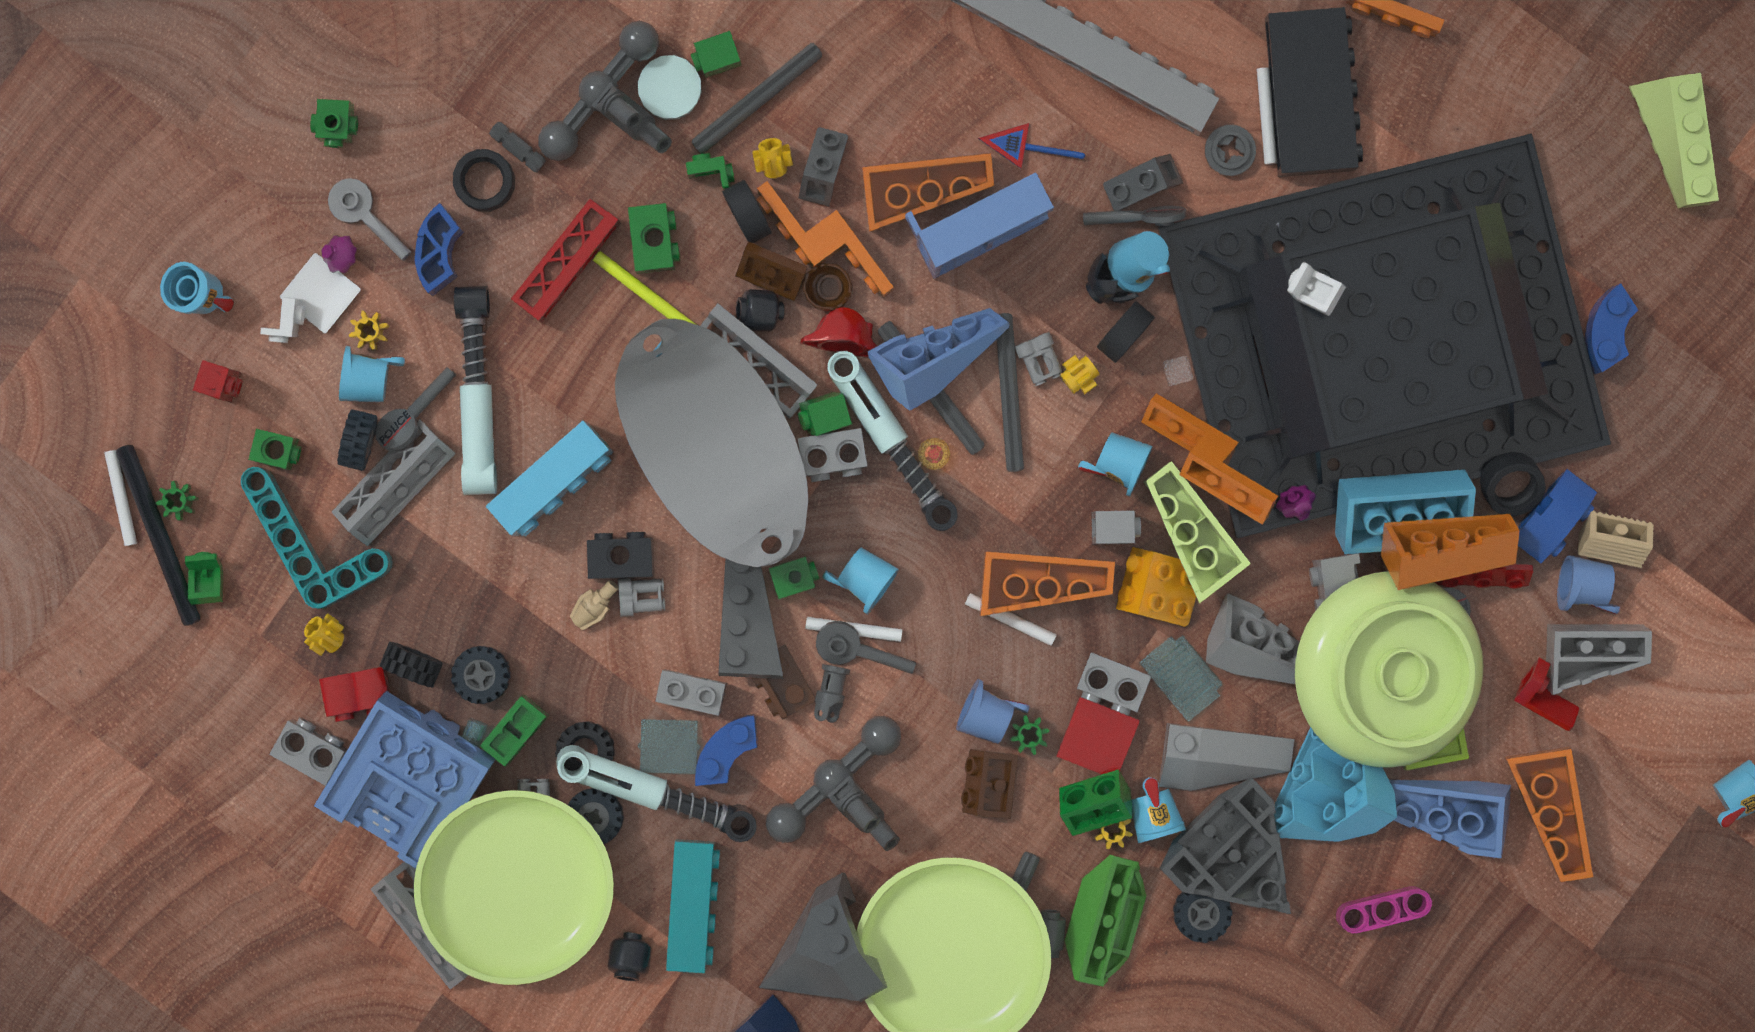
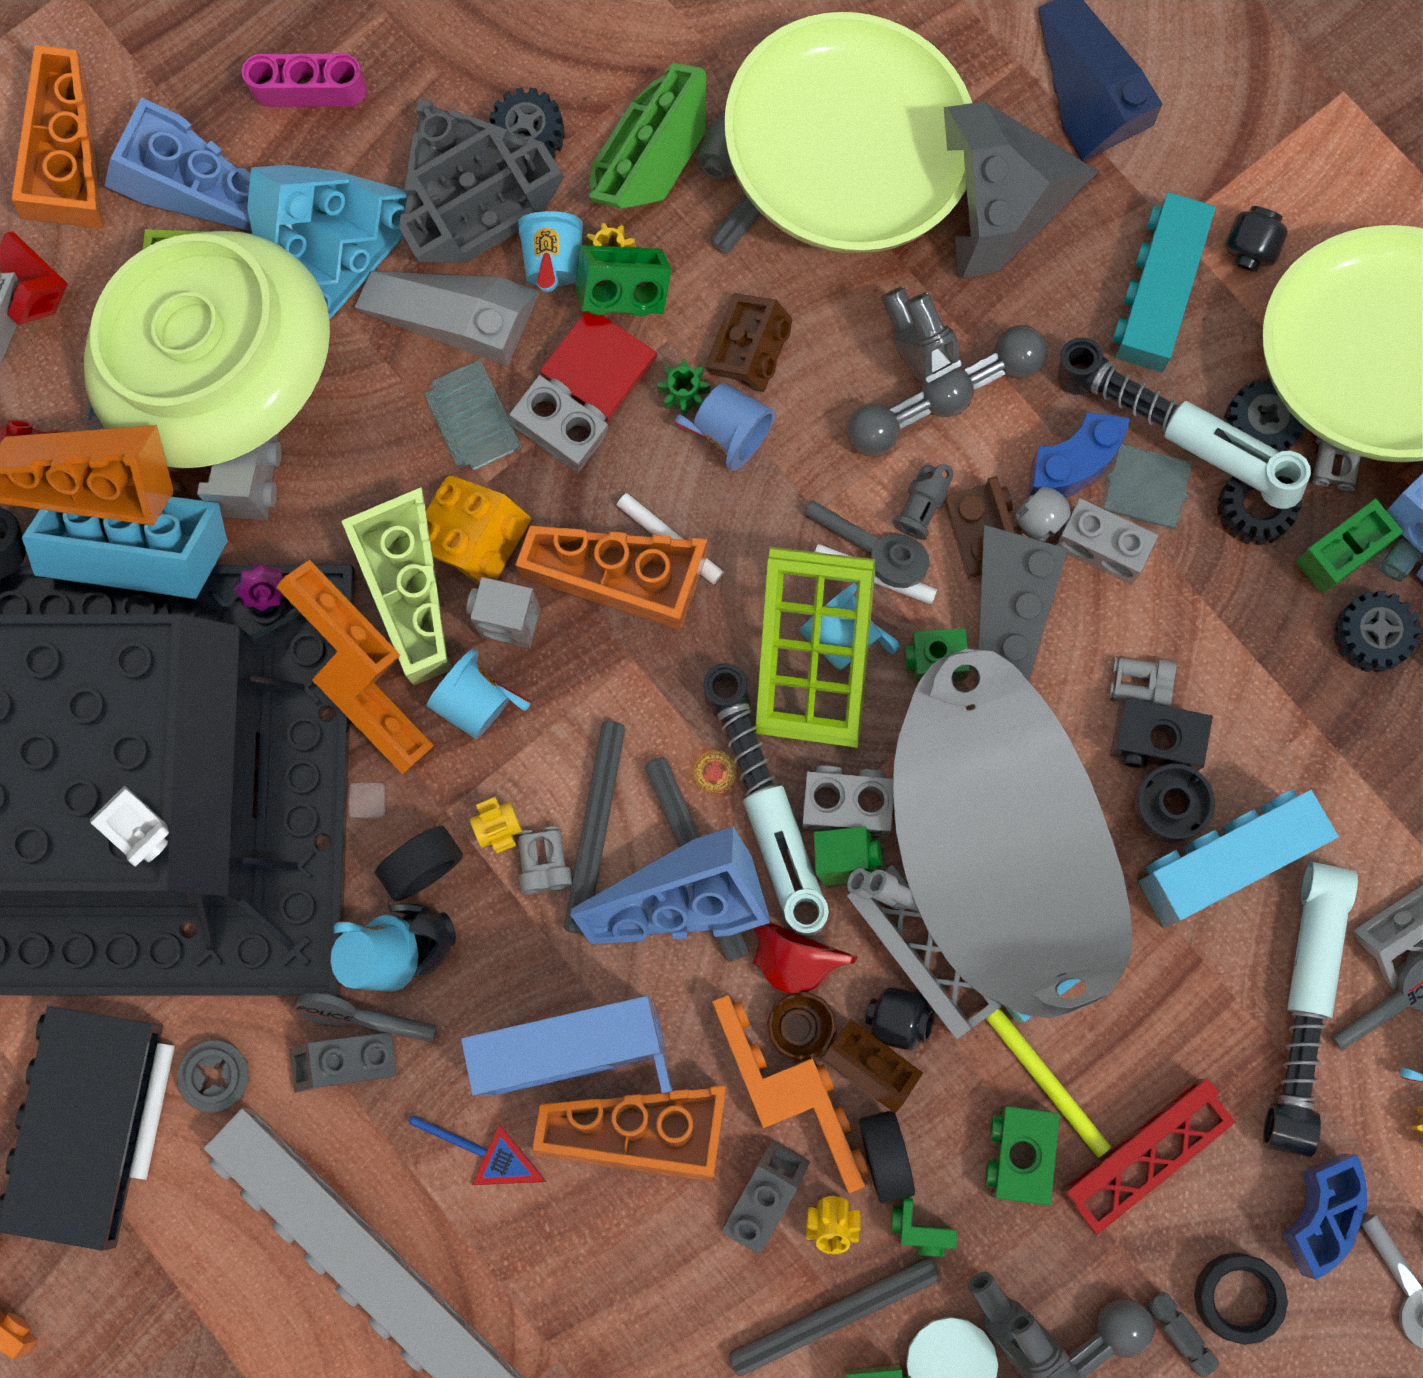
camera: 160 degrees left, 10 degrees down
tan piece [570,580,619,630] -> none
light grey wedge [1206,594,1300,684] -> none
none -> lime piece [756,547,875,748]
none -> light grey piece [847,868,918,911]
none -> light grey piece [1015,487,1071,542]
none -> black piece [1134,764,1215,843]

